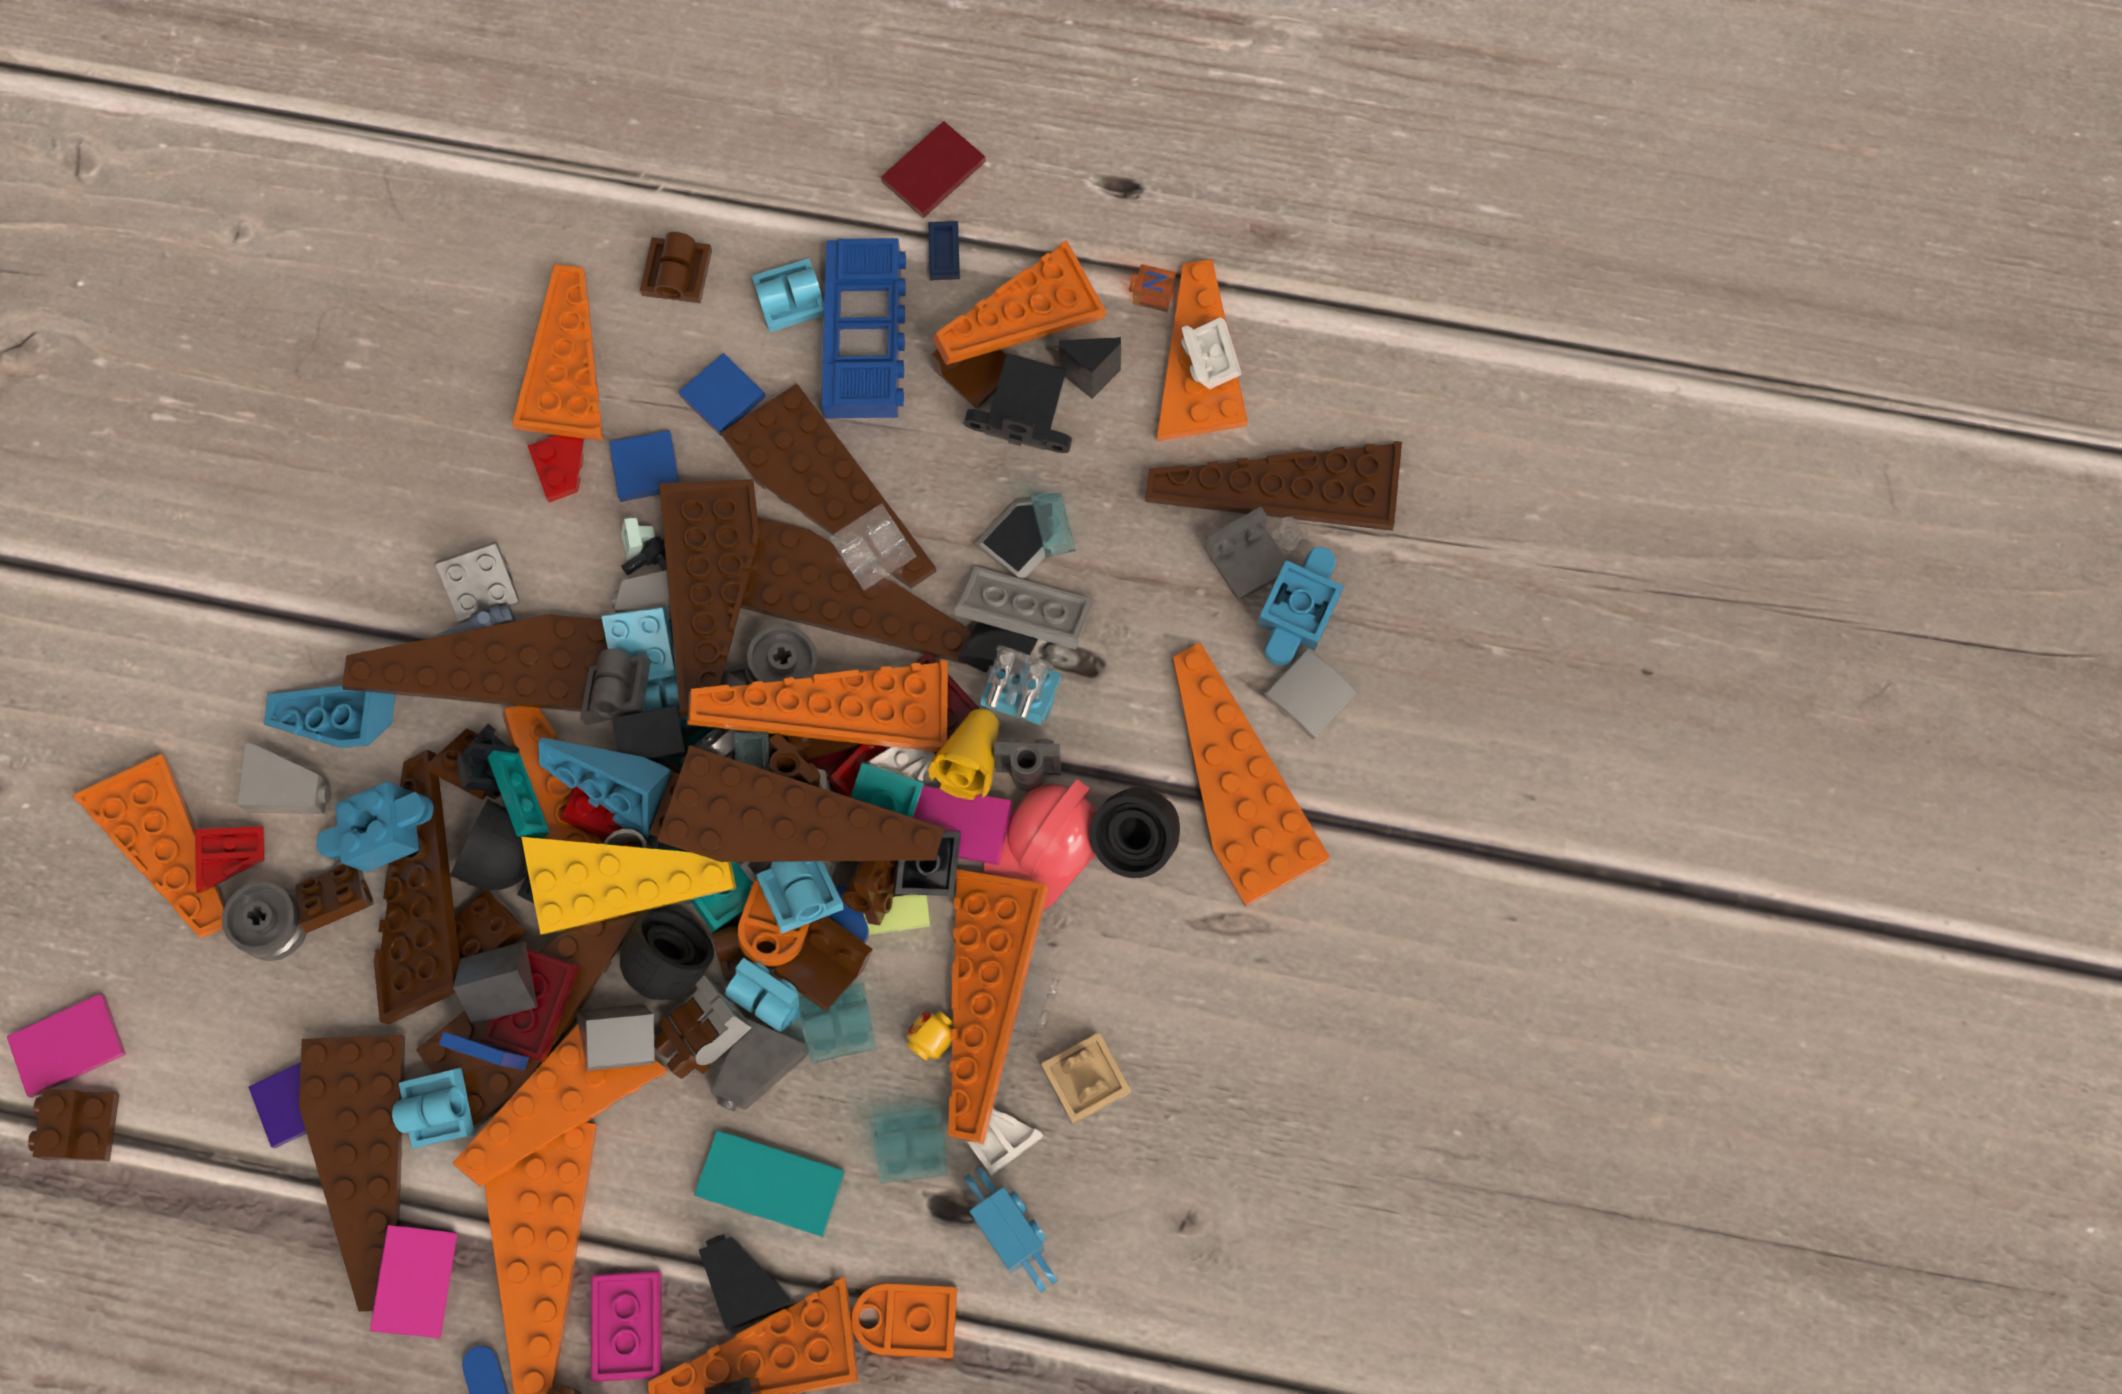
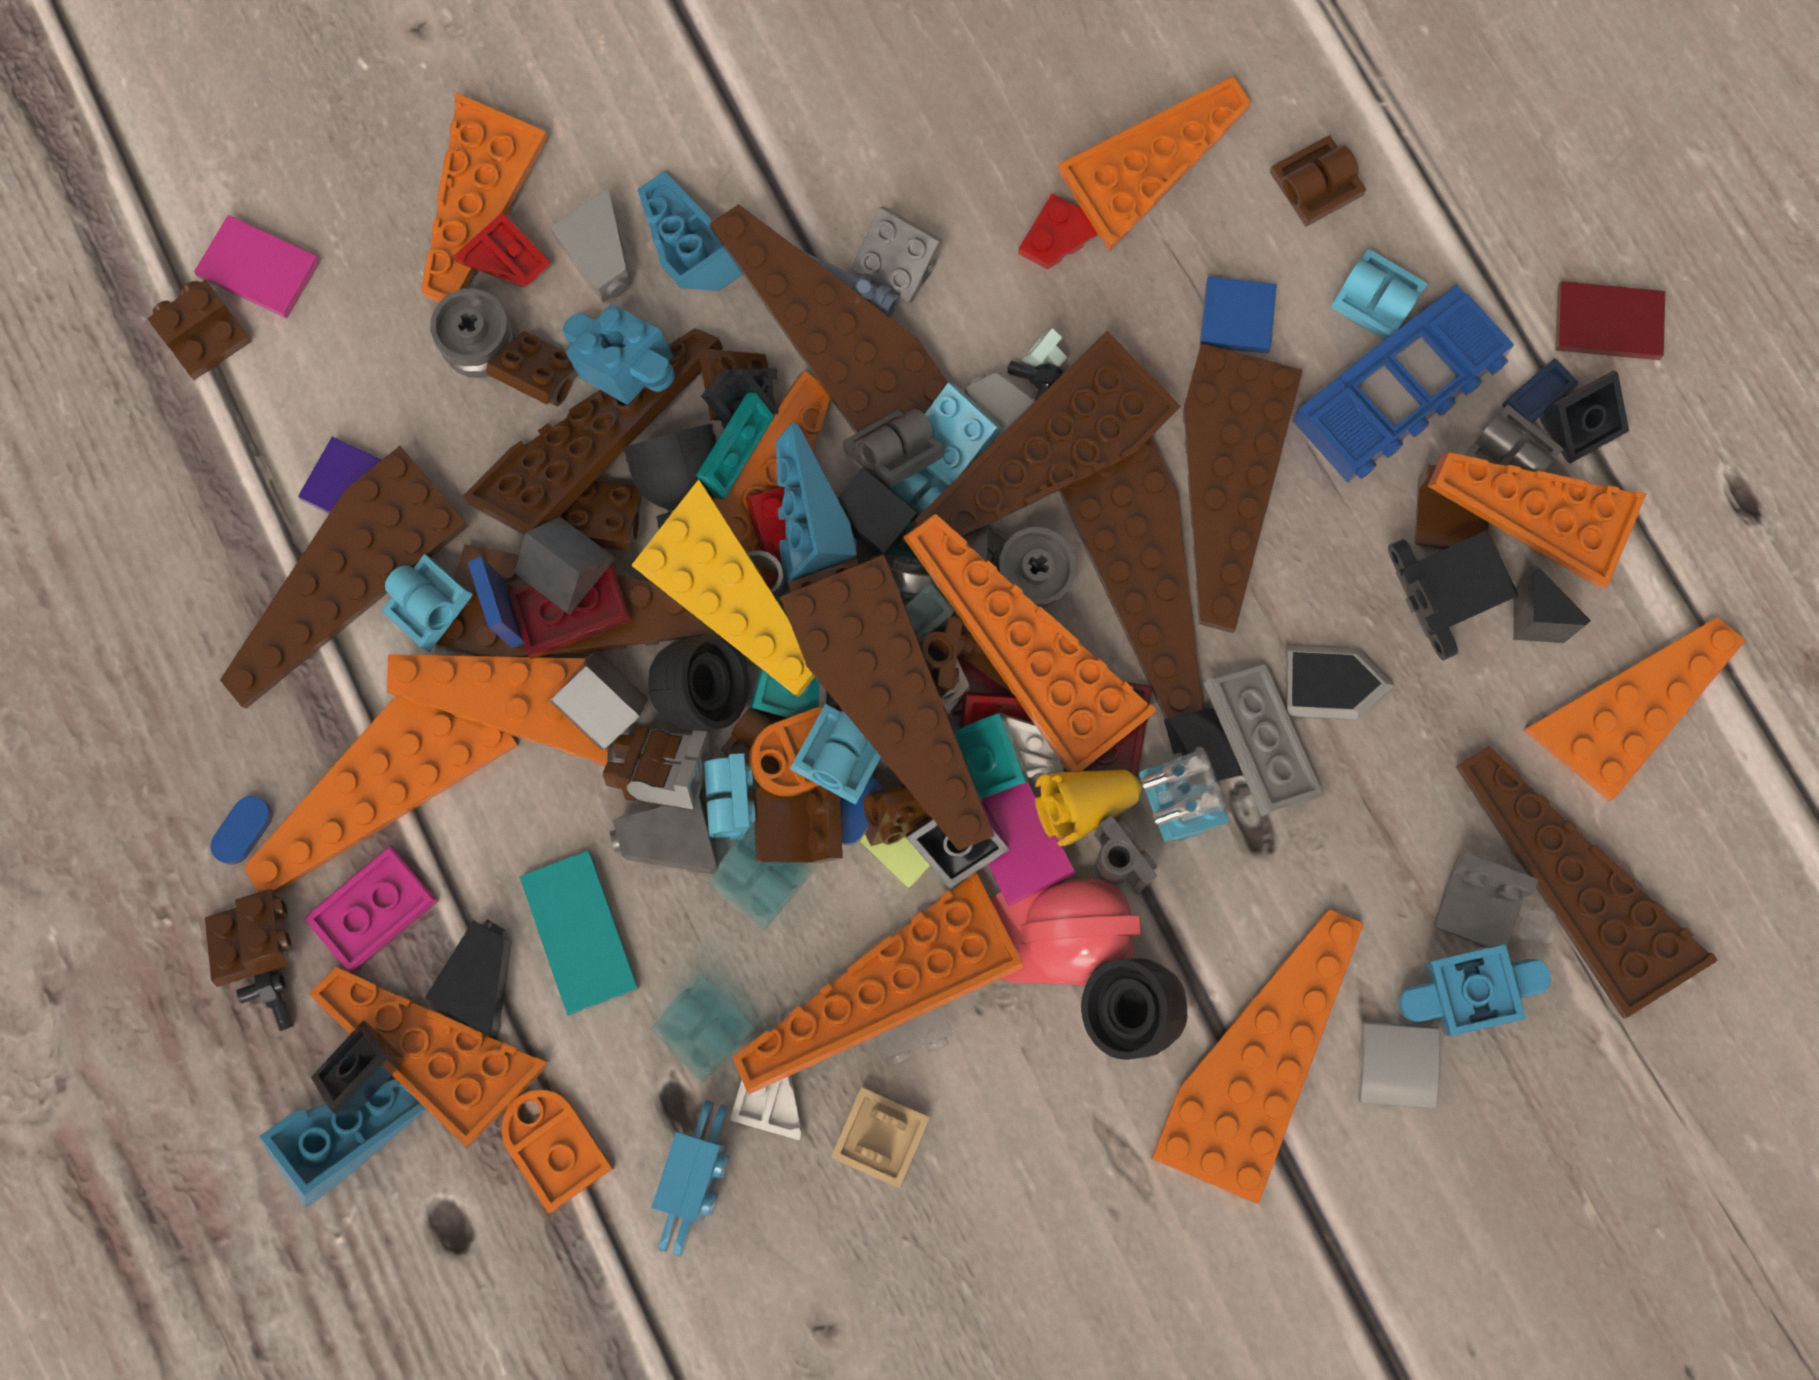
camera: 50 degrees right, 5 degrees up
dark pink tile [369,1225,457,1338] -> none
blue tile [609,430,680,502] -> none
clear plate [829,503,916,590] -> none
yellow head [906,1011,953,1062] -> none
clear light blue slope [1030,493,1076,558] -> none
clear orange brick [1129,264,1176,313] -> none
white bracket [1181,317,1242,390] -> none
none -> flat silver plate [1464,405,1563,472]
none -> black slope [1540,370,1629,464]

